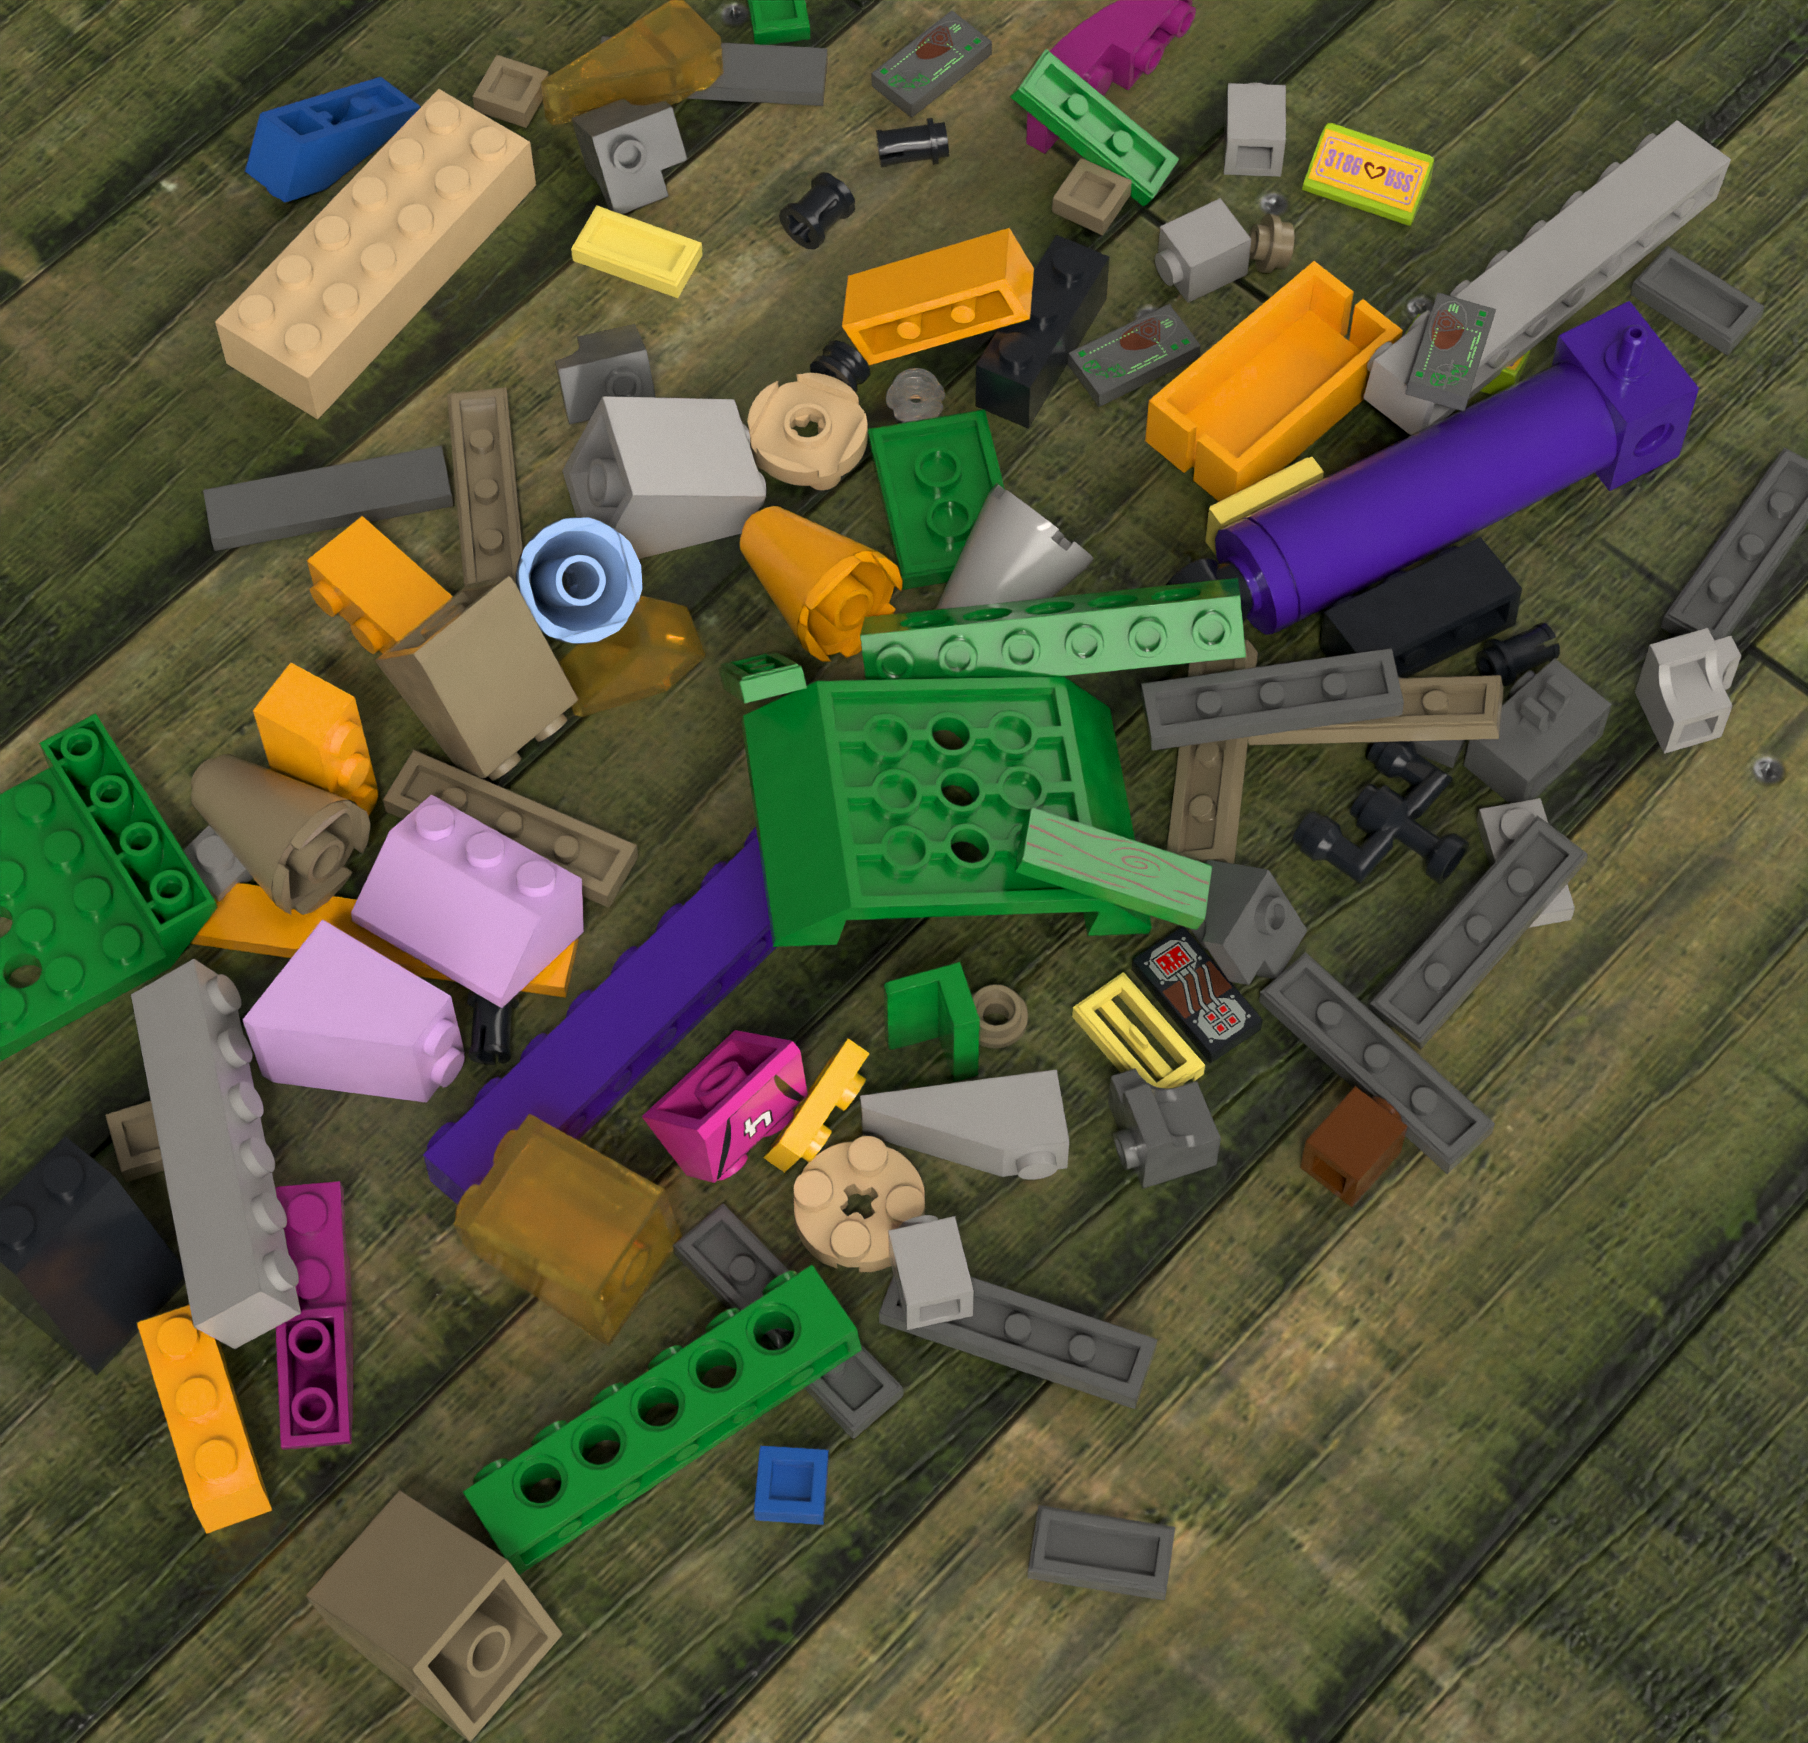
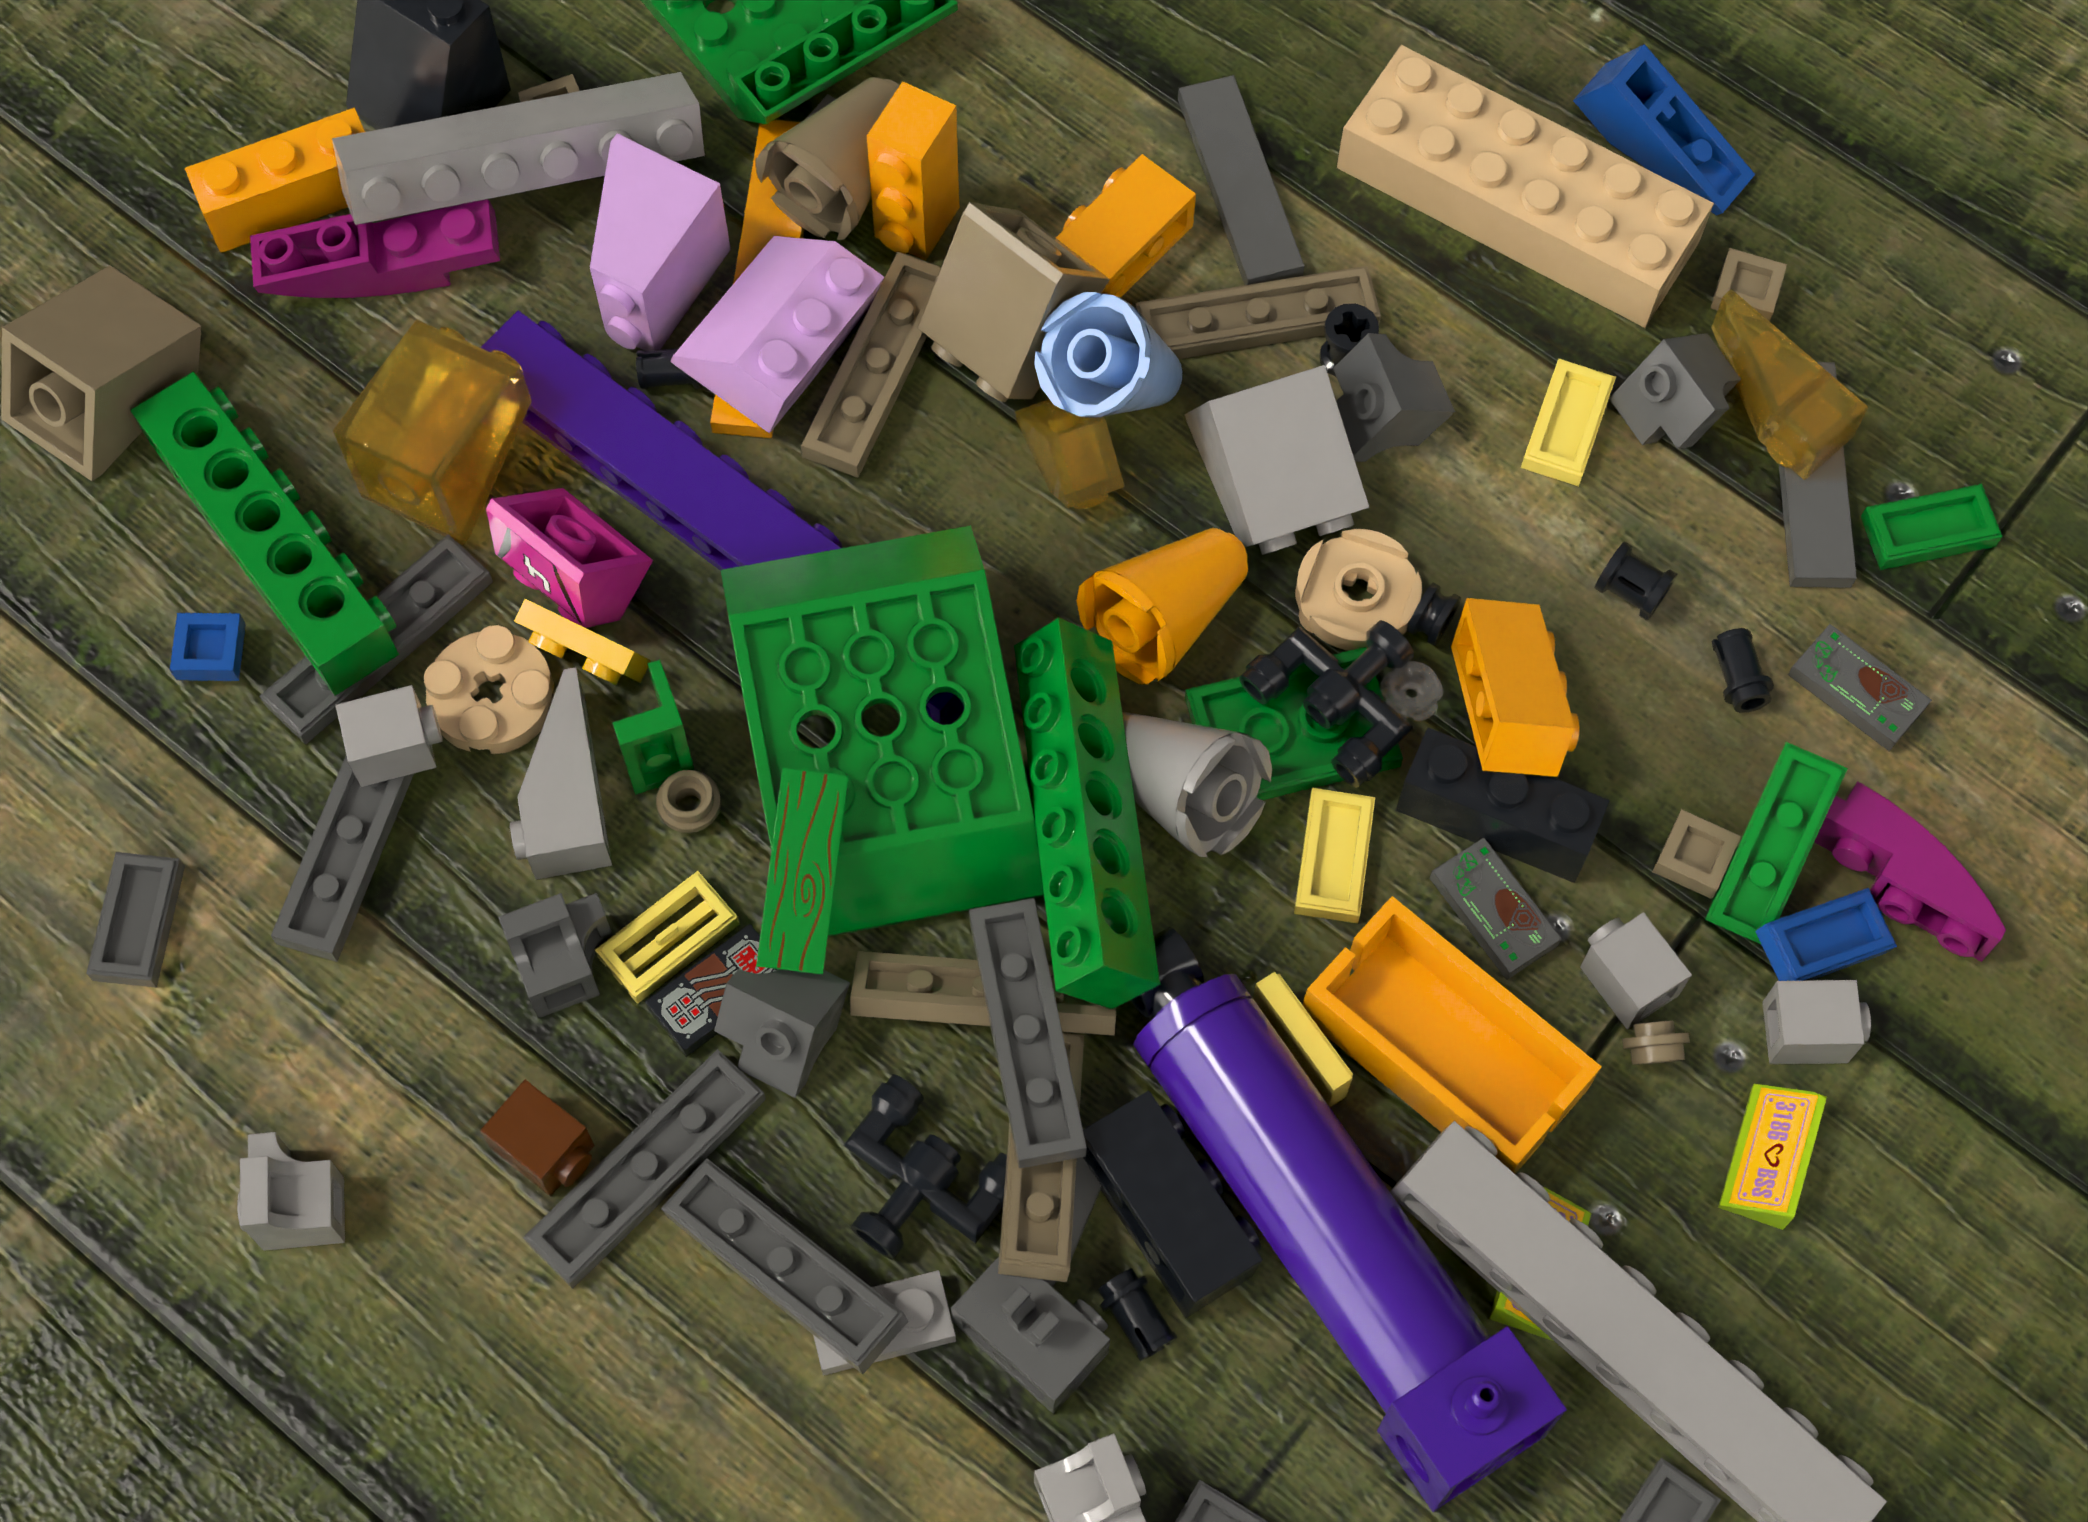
camera: 85 degrees right, 5 degrees up
green tile [718,651,807,703] -> none
dark grey tile [1405,293,1496,411] -> none
none -> light grey brick [237,1132,345,1251]
none -> black piece [1239,620,1414,788]
none -> light yellow tile [1294,788,1375,924]
none -> black bush [1320,303,1379,378]
none -> blue tile [1755,888,1897,981]

